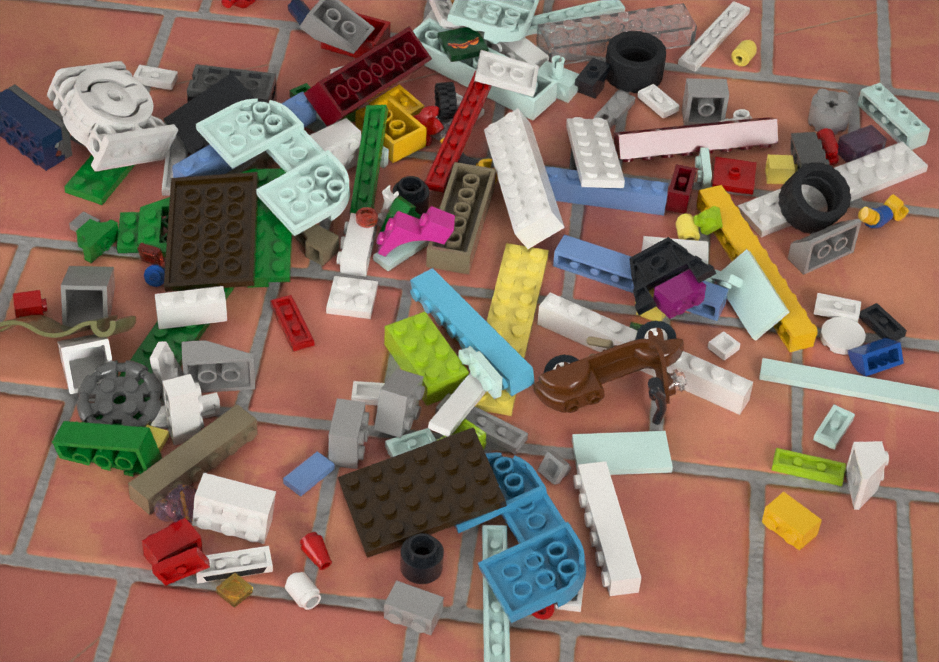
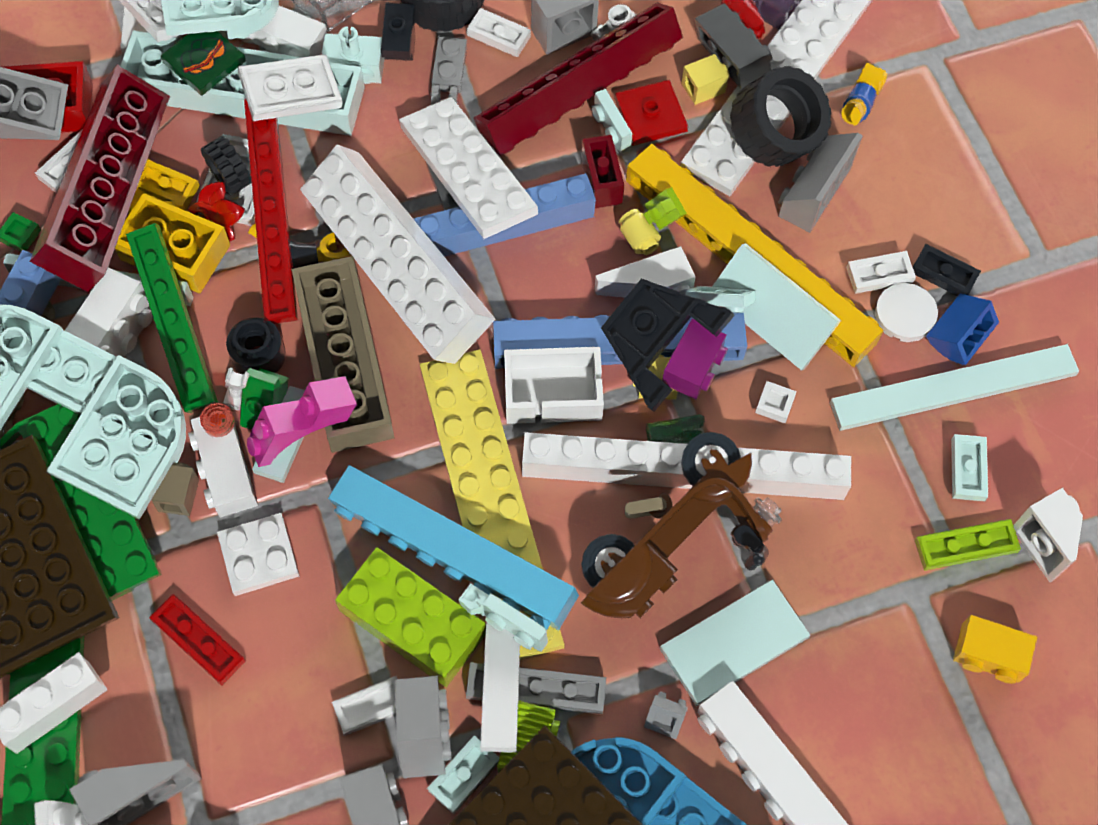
camera: 25 degrees left, 20 degrees up
none -> white piece [504,347,604,424]

